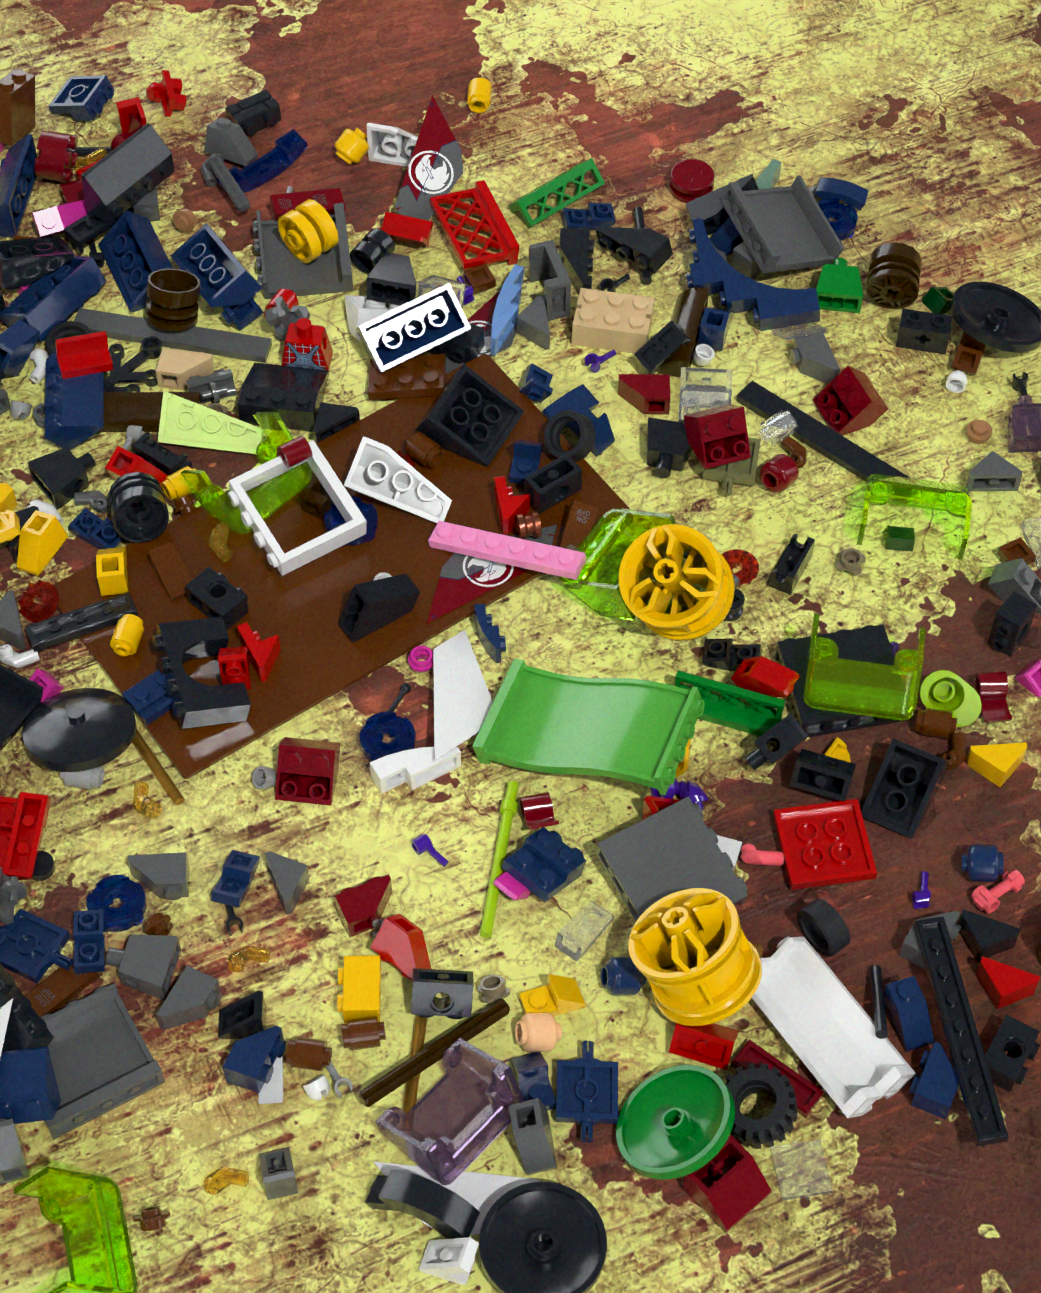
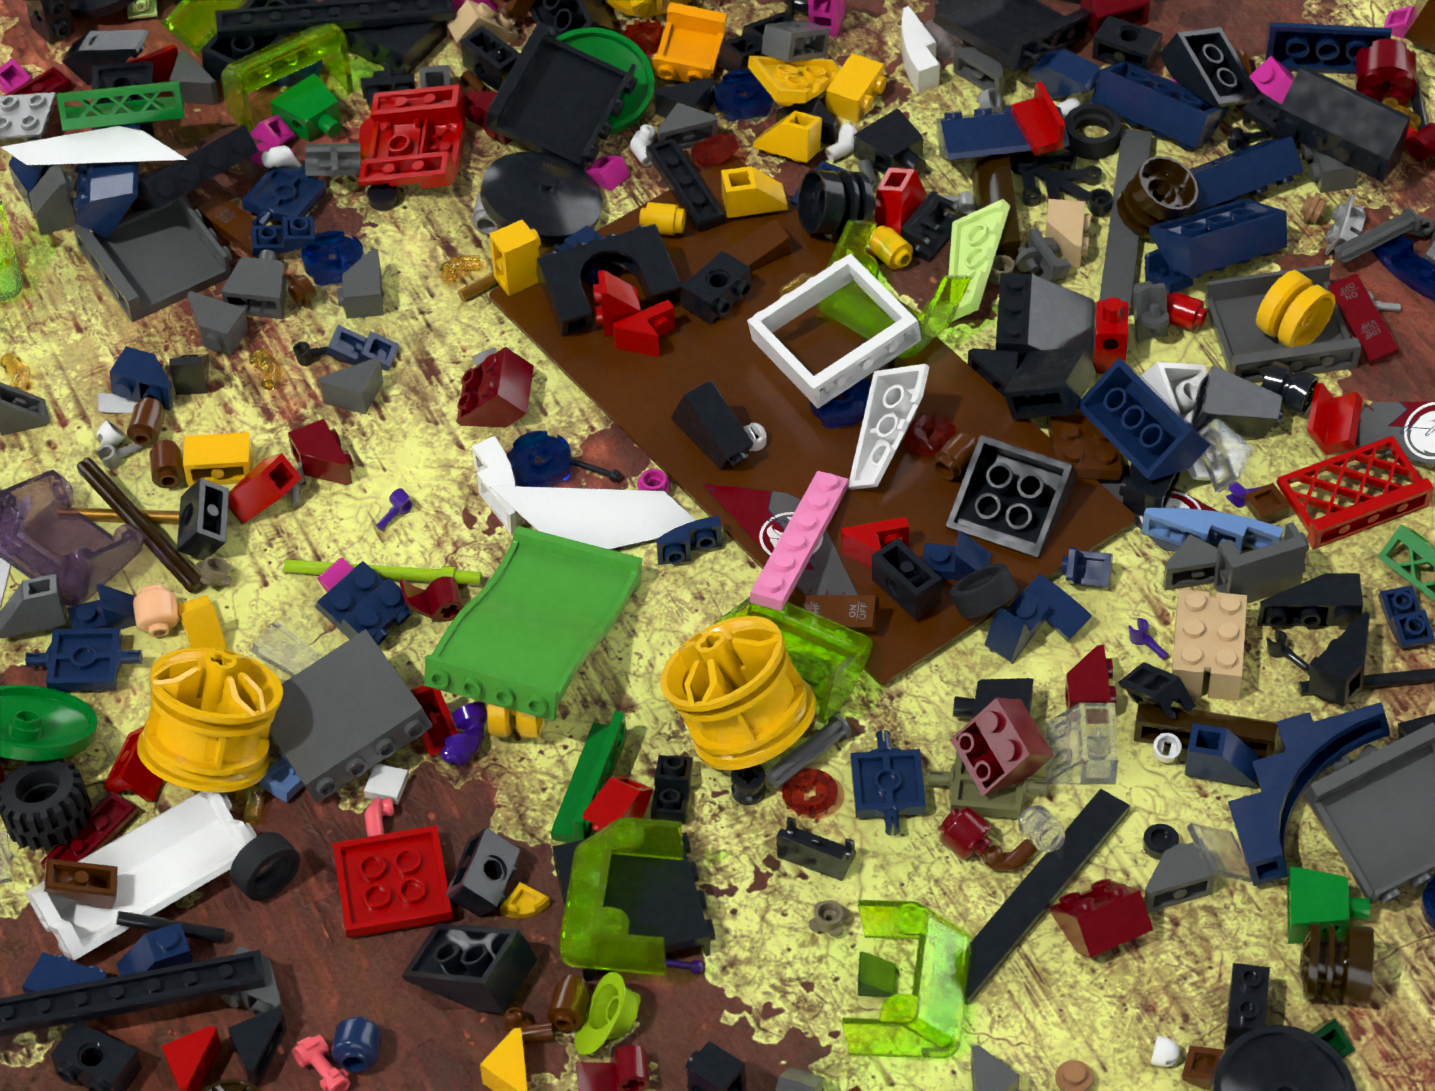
camera: 90 degrees right, 5 degrees down
dark red panel [276,435,313,468] -> none
copper wheel [516,511,542,540] -> none
black torso [744,713,808,771] -> none
dark purple hand [912,871,931,909] -> none
none -> reddish brown slope [44,858,118,909]
none -> yellow brick [489,219,541,296]
none -> dark blue plate [850,730,926,836]
none -> black brick [1003,346,1096,419]
none -> black tile [1143,824,1179,860]
none -> light grey hinge [1325,194,1366,255]

